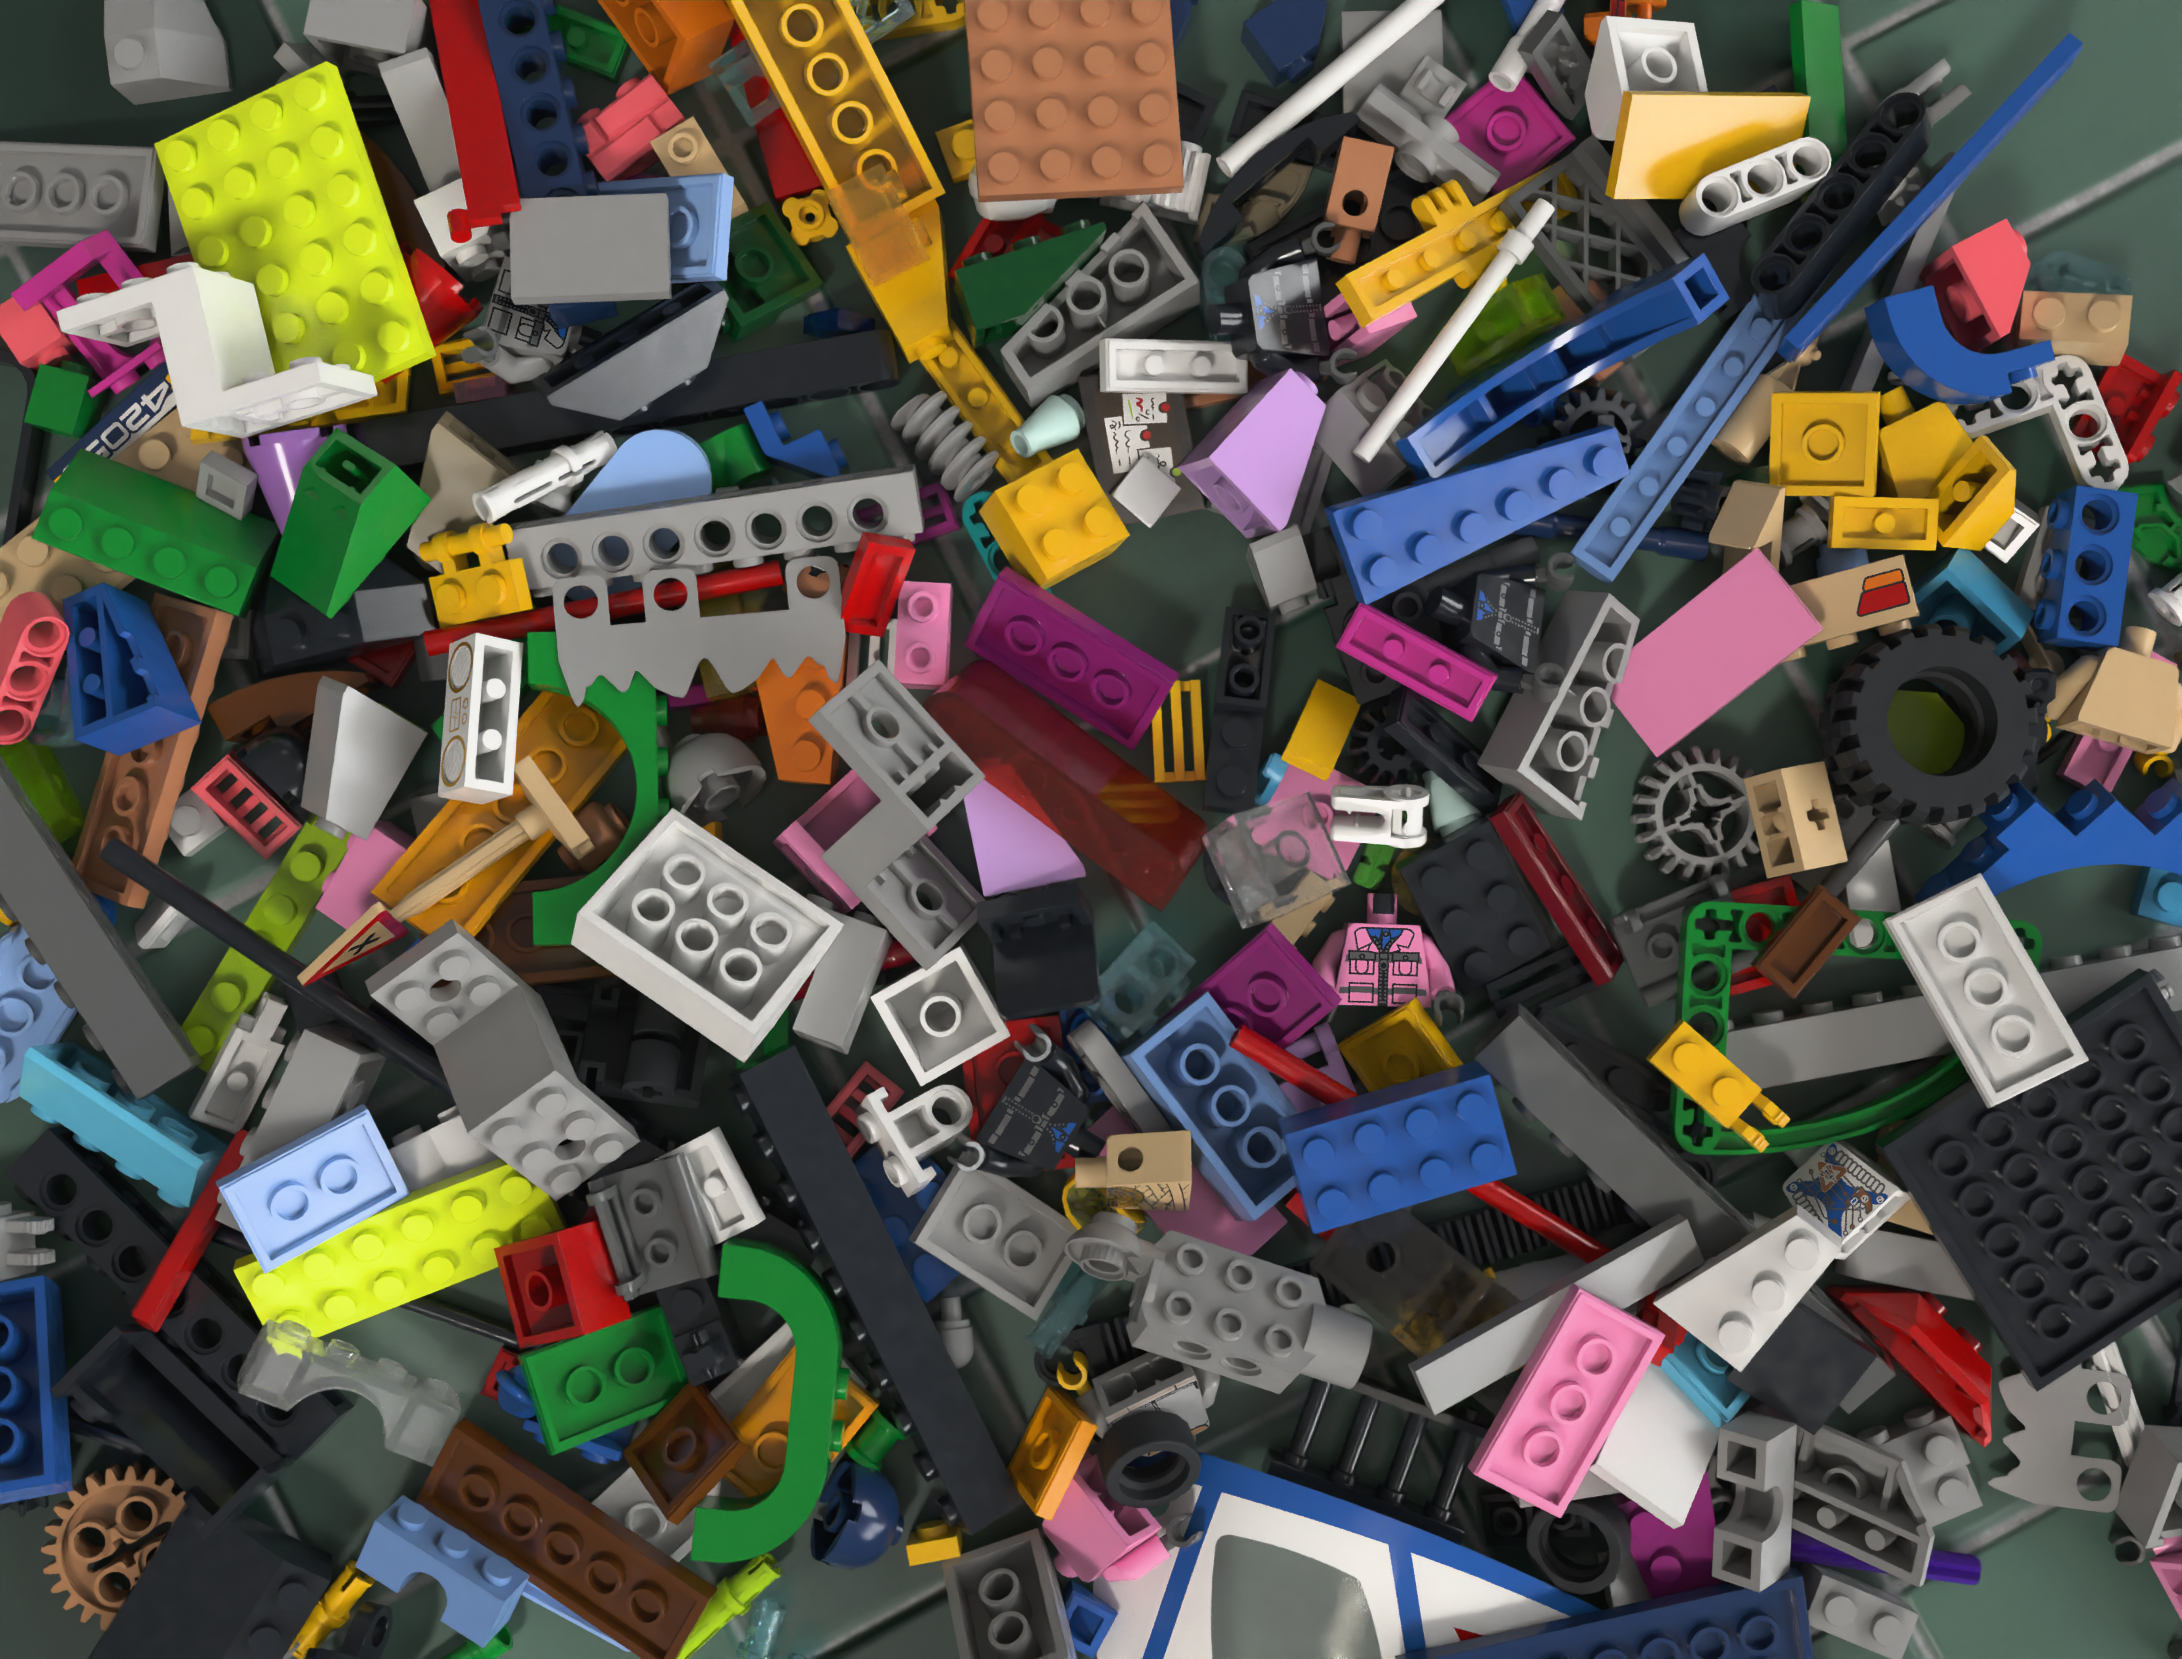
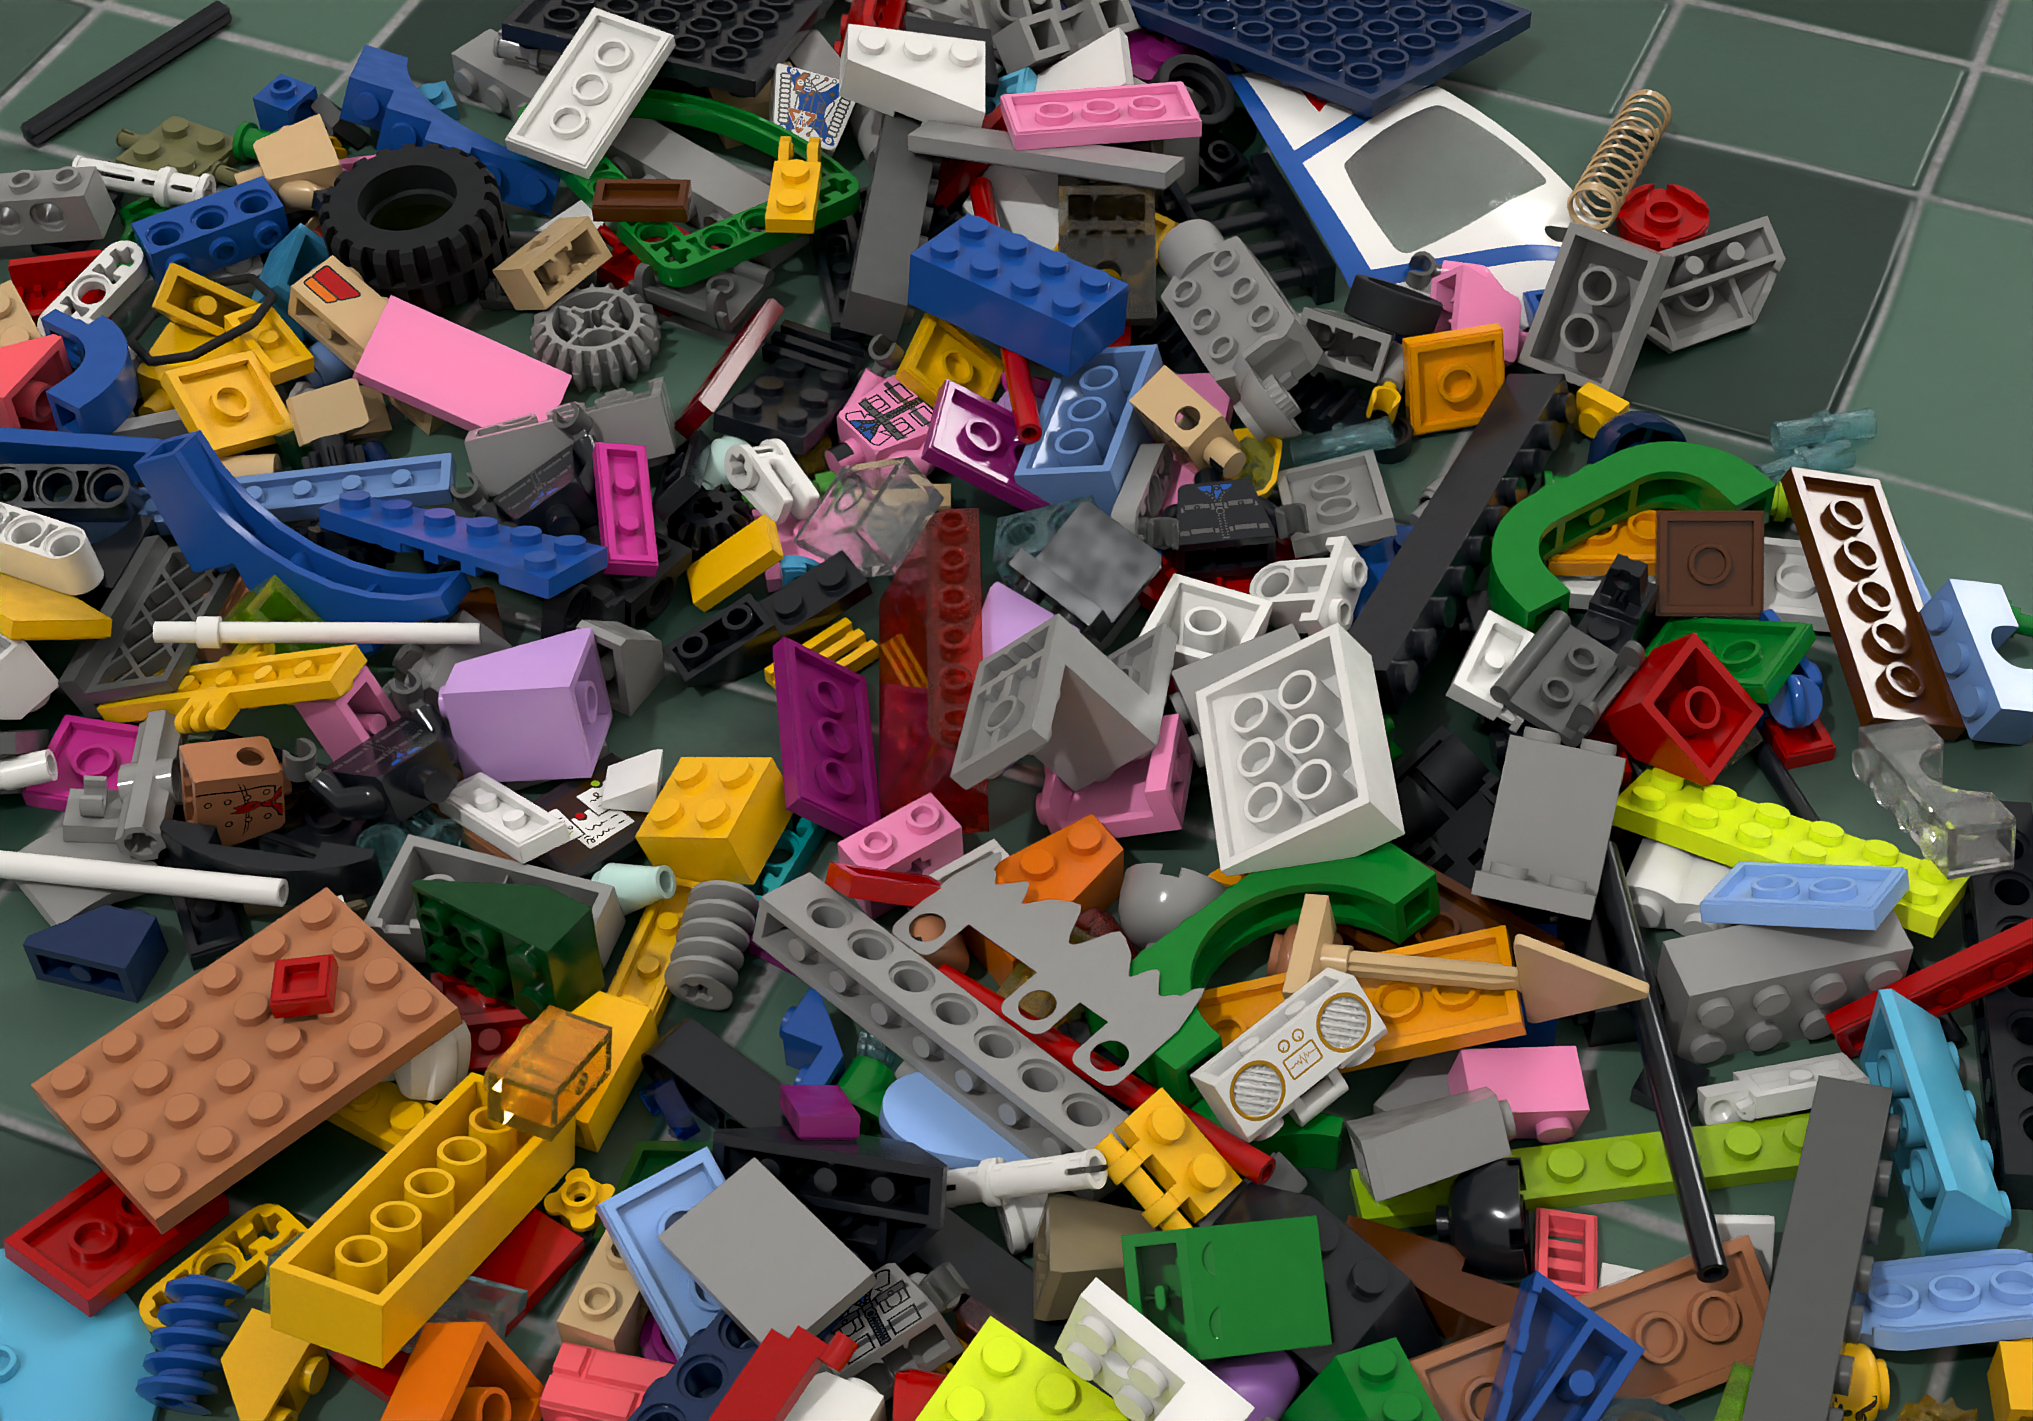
camera: 125 degrees left, 40 degrees down
none -> black piece [127,273,277,367]
none -> red tile [269,954,339,1019]
none -> magenta tile [779,1085,861,1140]

